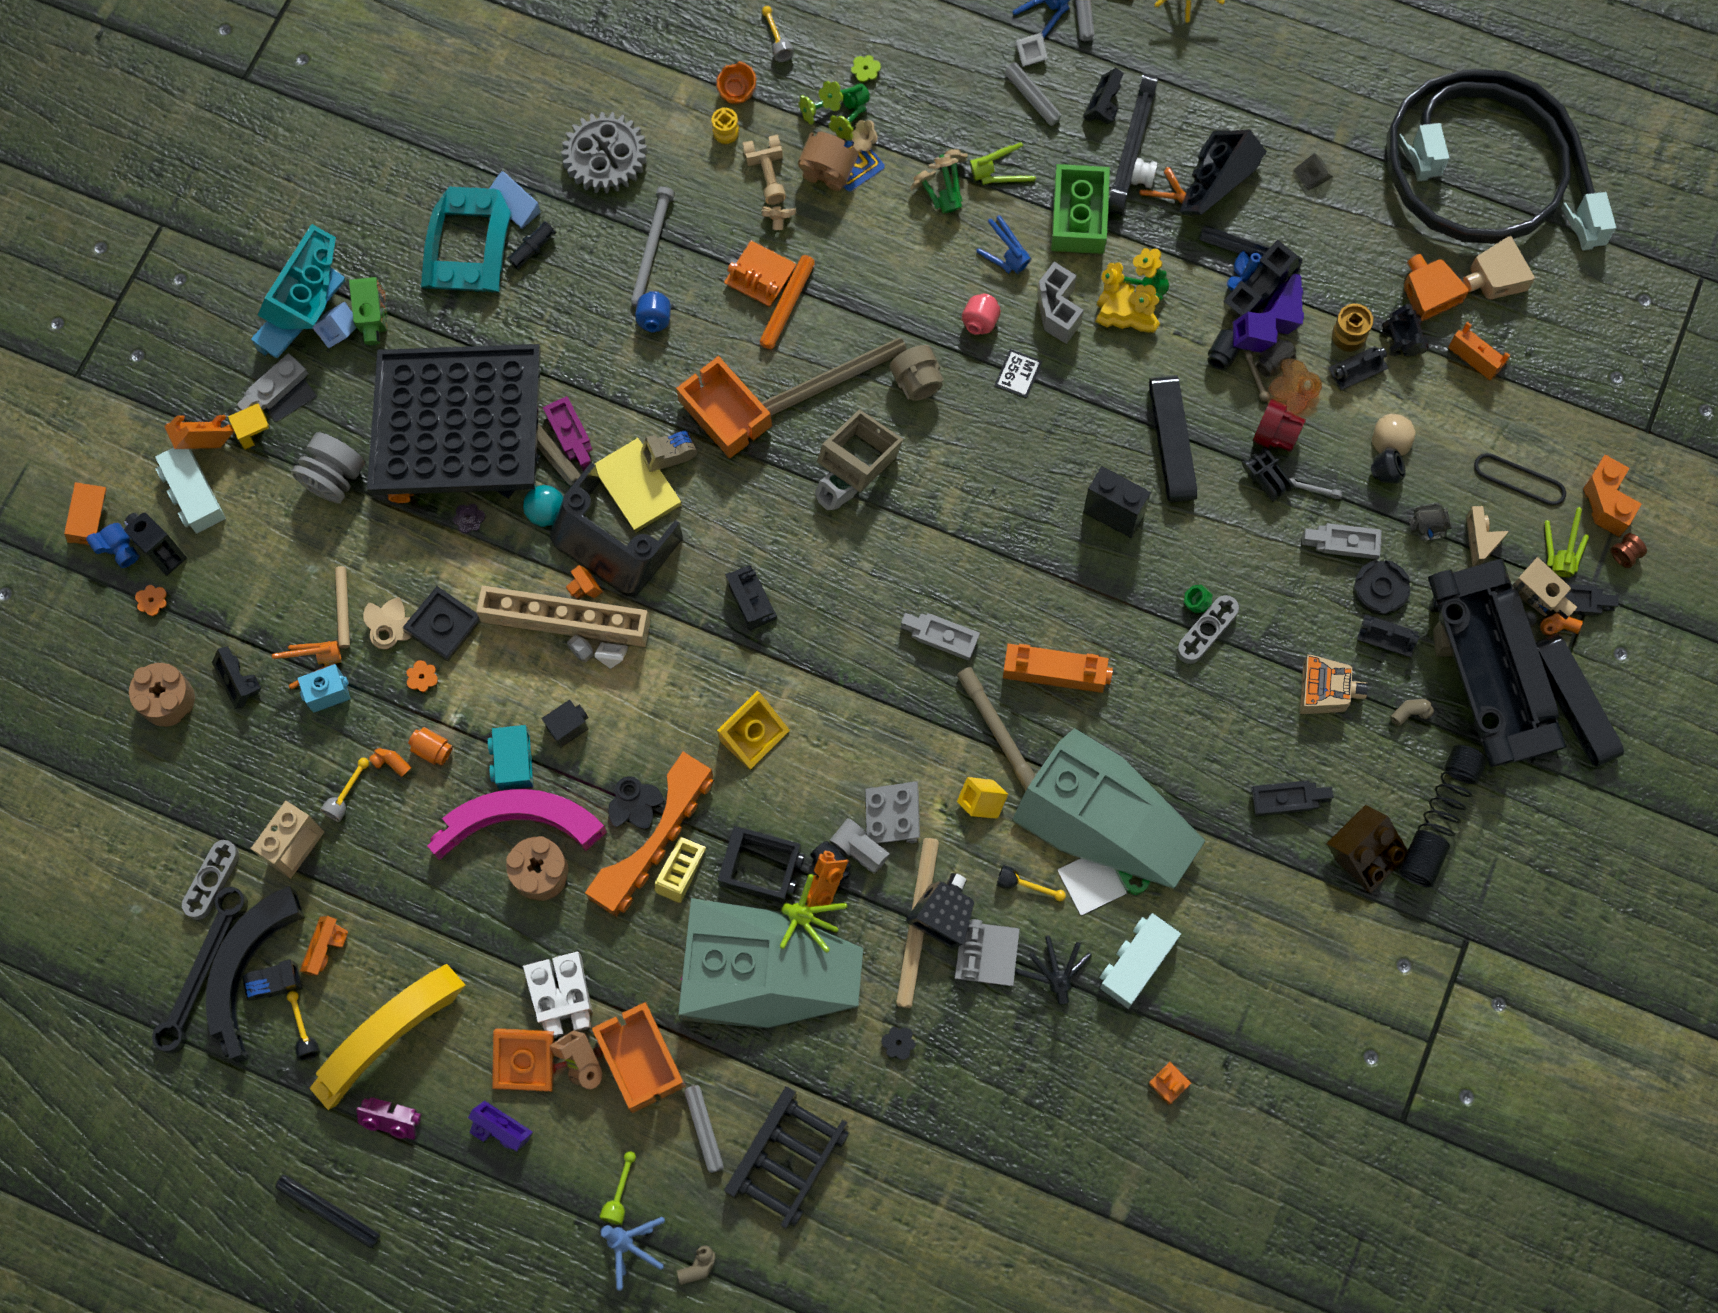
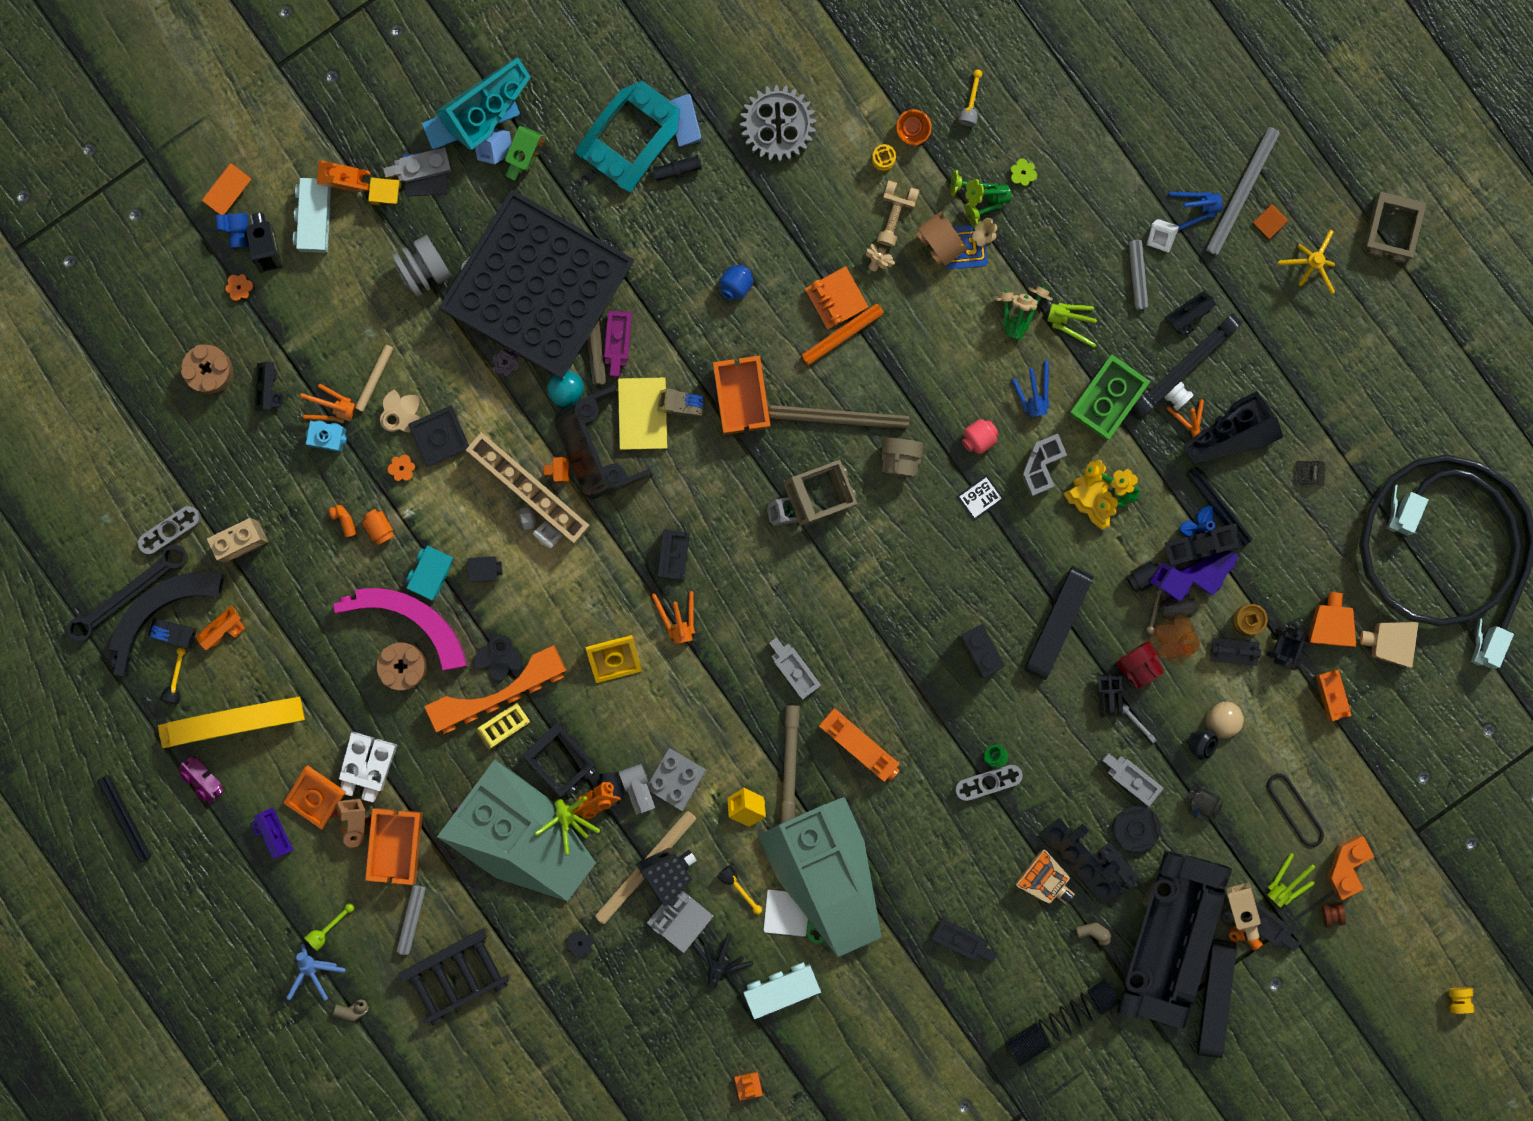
camera: 25 degrees right, 15 degrees up
hinge [320,758,369,822] -> none
light grey bar [631,187,675,307] -> none
dark brown slope [1326,805,1408,893] -> none
tan slope [1466,506,1508,567] -> none
none -> orange plant [652,591,695,644]
none -> black hinge [1041,818,1122,905]

